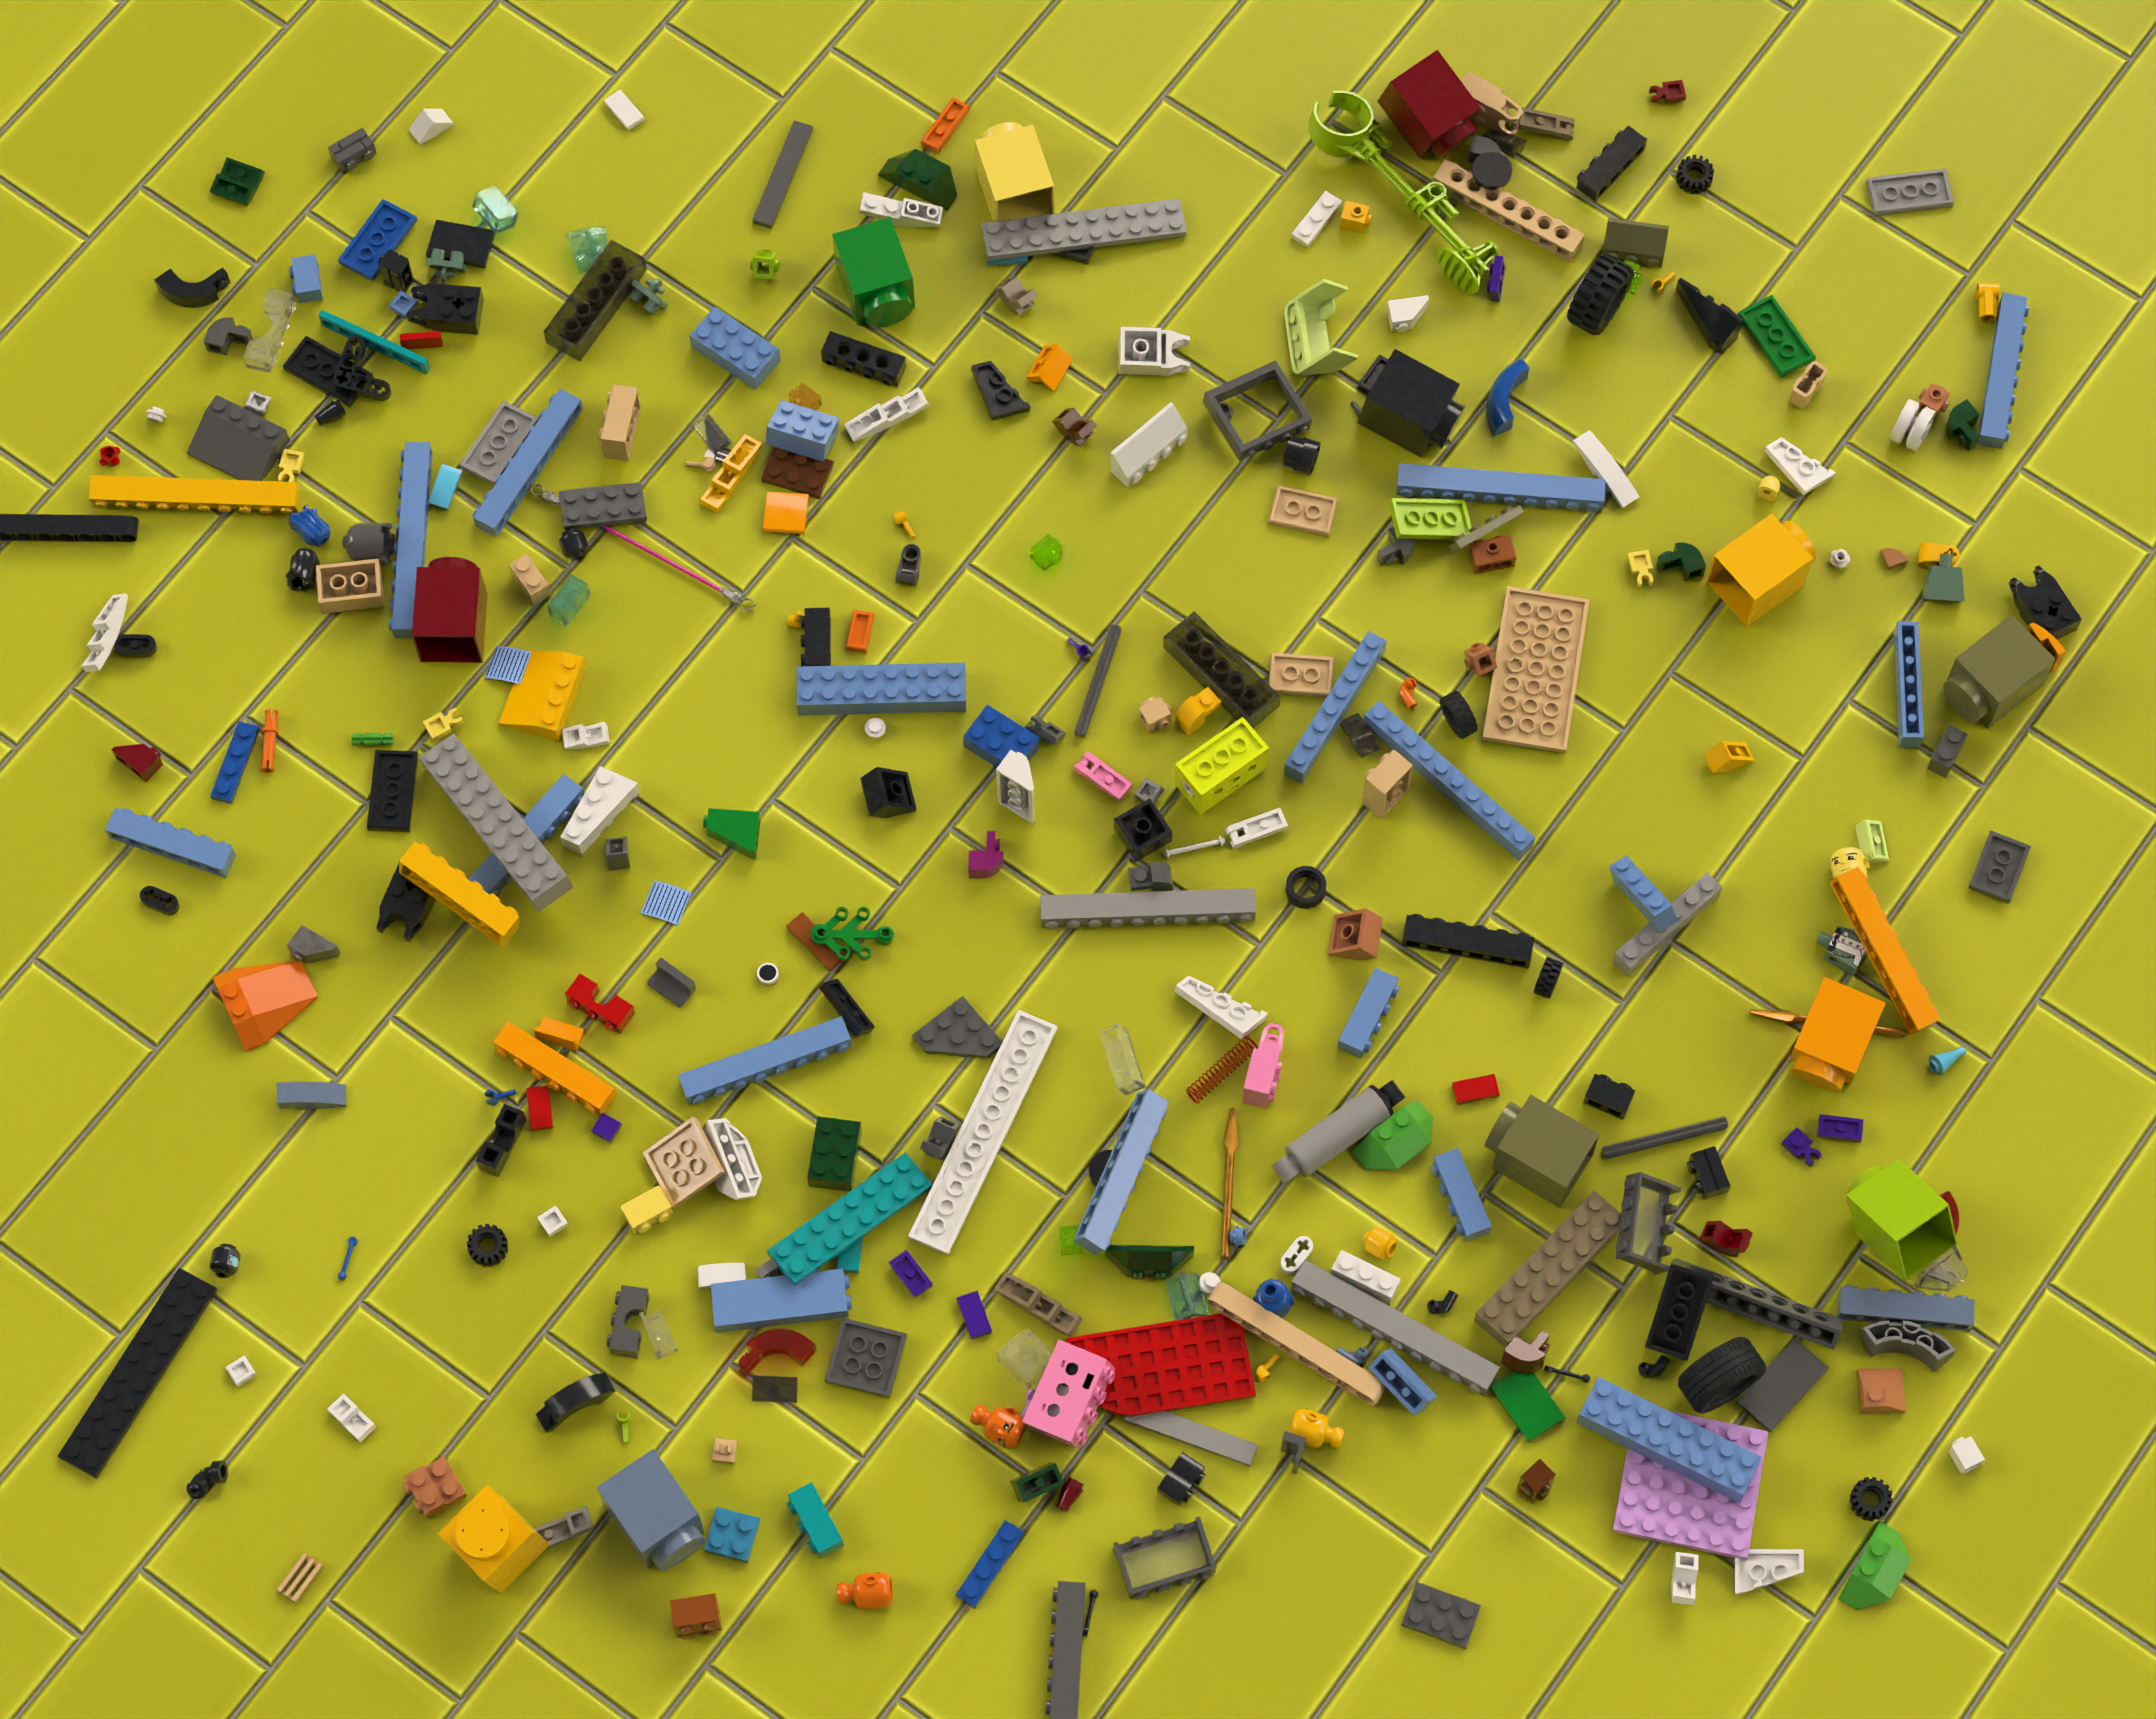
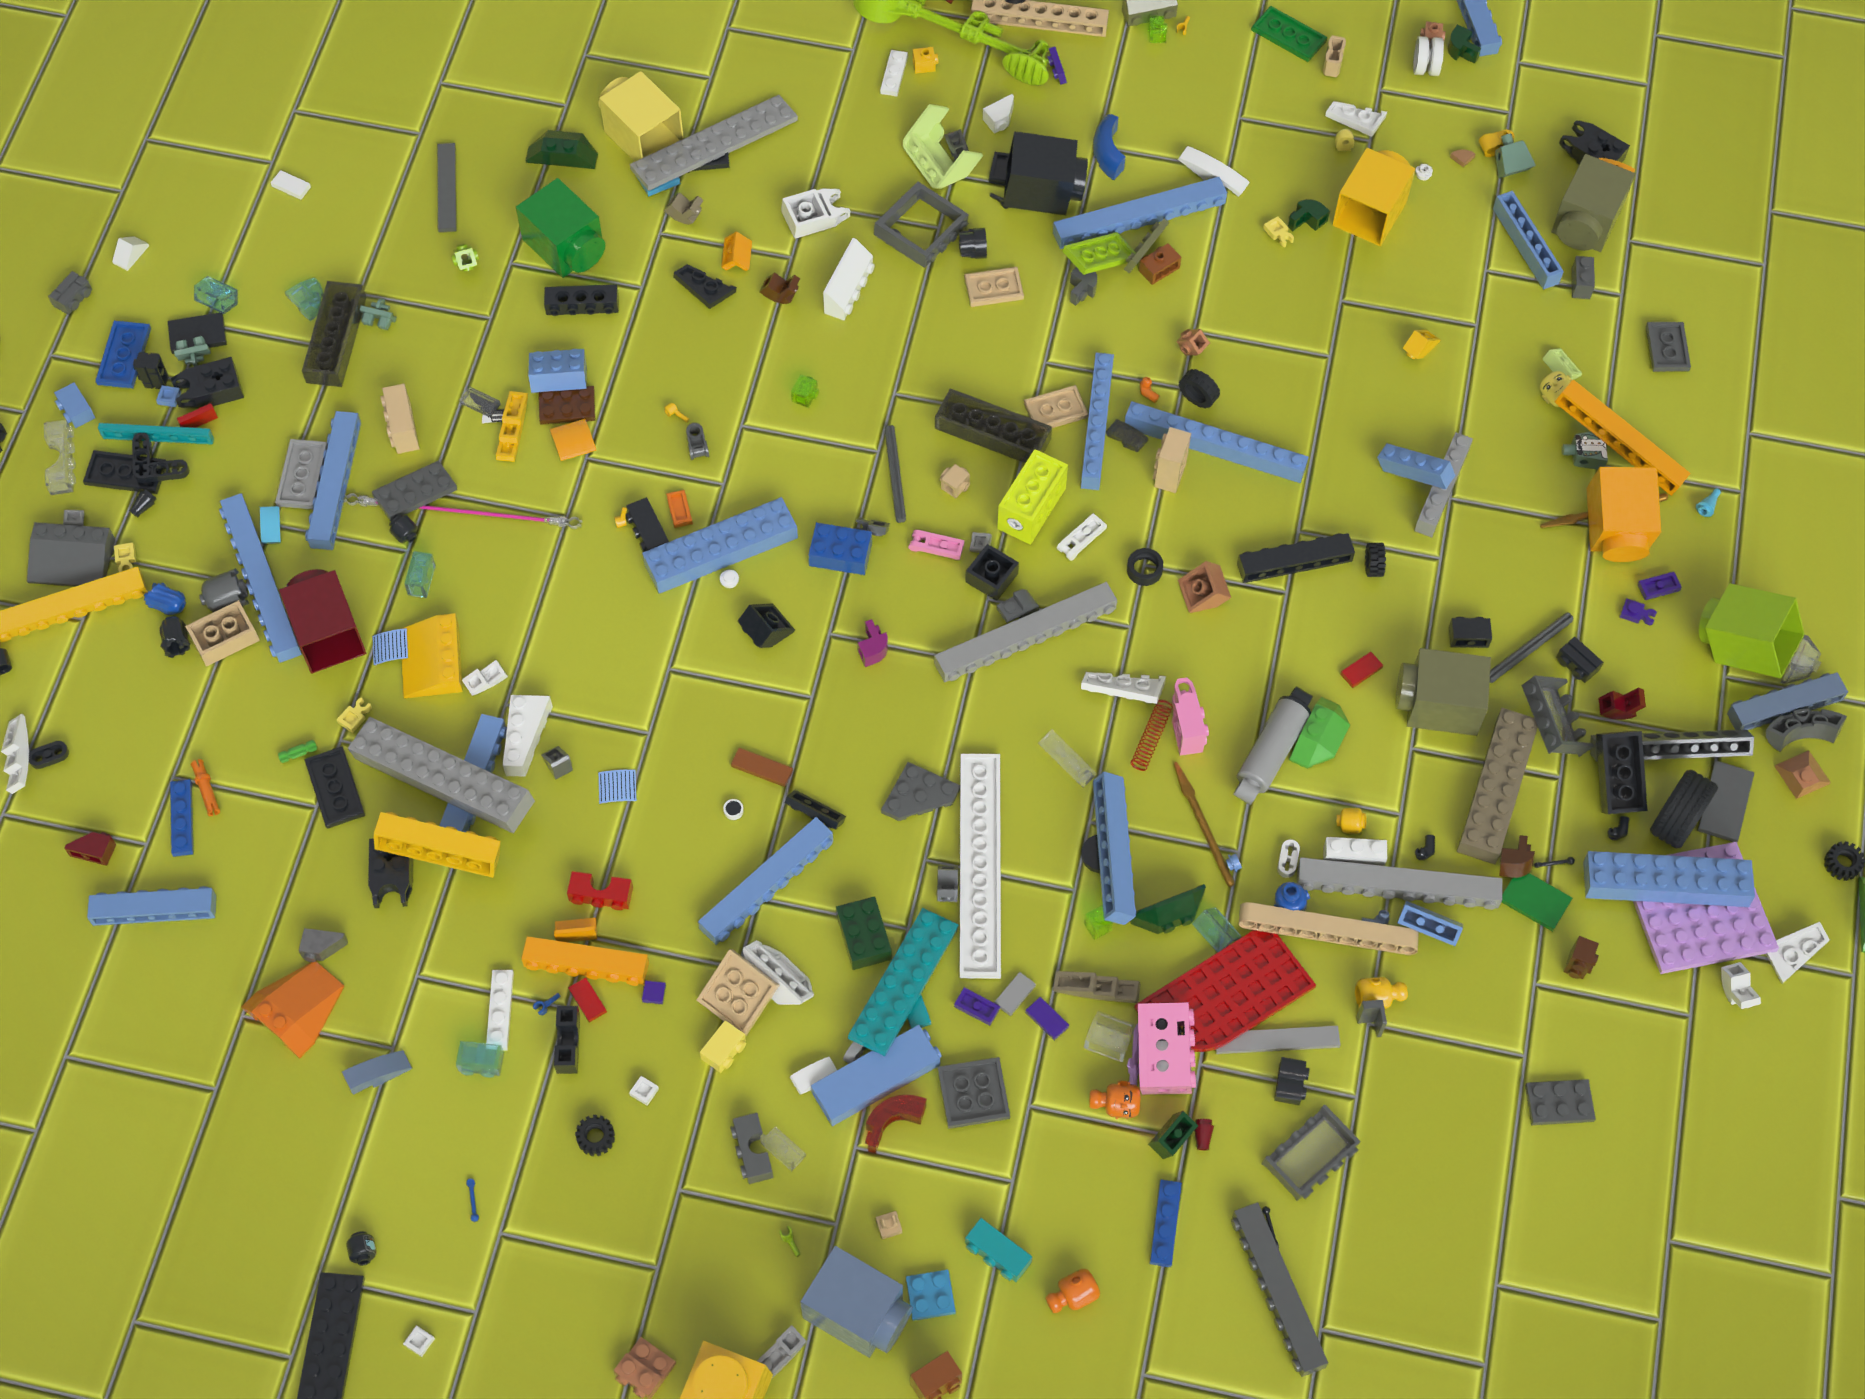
camera: 25 degrees left, 5 degrees down
black beam [140,886,180,916] -> none
dark grey brick [203,317,253,355] -> none
white slope [327,1393,377,1443] -> none
tan brick [509,554,551,606] -> none
black arch [536,1373,616,1433] -> none
dark grey panel [647,958,696,1008] -> none
tan hand [686,456,716,472] -> none
medium blue brick [690,307,781,390] -> none
green slope [703,808,761,859] -> none
clear smoke slope [752,1375,798,1403] -> none
clear yellow brick [789,382,822,411] -> none
green plant [810,907,894,961] -> none
white slope [844,387,930,442] -> none
white slope [859,192,943,227] -> none
orange tile [921,97,970,154] -> none
white slope [996,750,1035,824] -> none
dark purple hand [1067,638,1092,662] -> none
white axle [1163,836,1225,859] -> none
yellow brick [1175,687,1221,736] -> none
white plate [1199,1272,1221,1294] -> none
yellow hand [1255,1354,1279,1382] -> none
medium blue brick [1337,968,1400,1058] -> none
medium blue brick [1431,1148,1492,1242] -> none
tan plate [1482,586,1590,754] -> none
black tyre [1567,254,1634,335] -> none
black wedge [1676,278,1743,354] -> none
none -> clear light blue brick [456,1041,504,1077]
none -> white plate [486,970,514,1051]
none -> dark grey hinge [944,129,969,160]
none -> light grey tile [994,972,1036,1016]

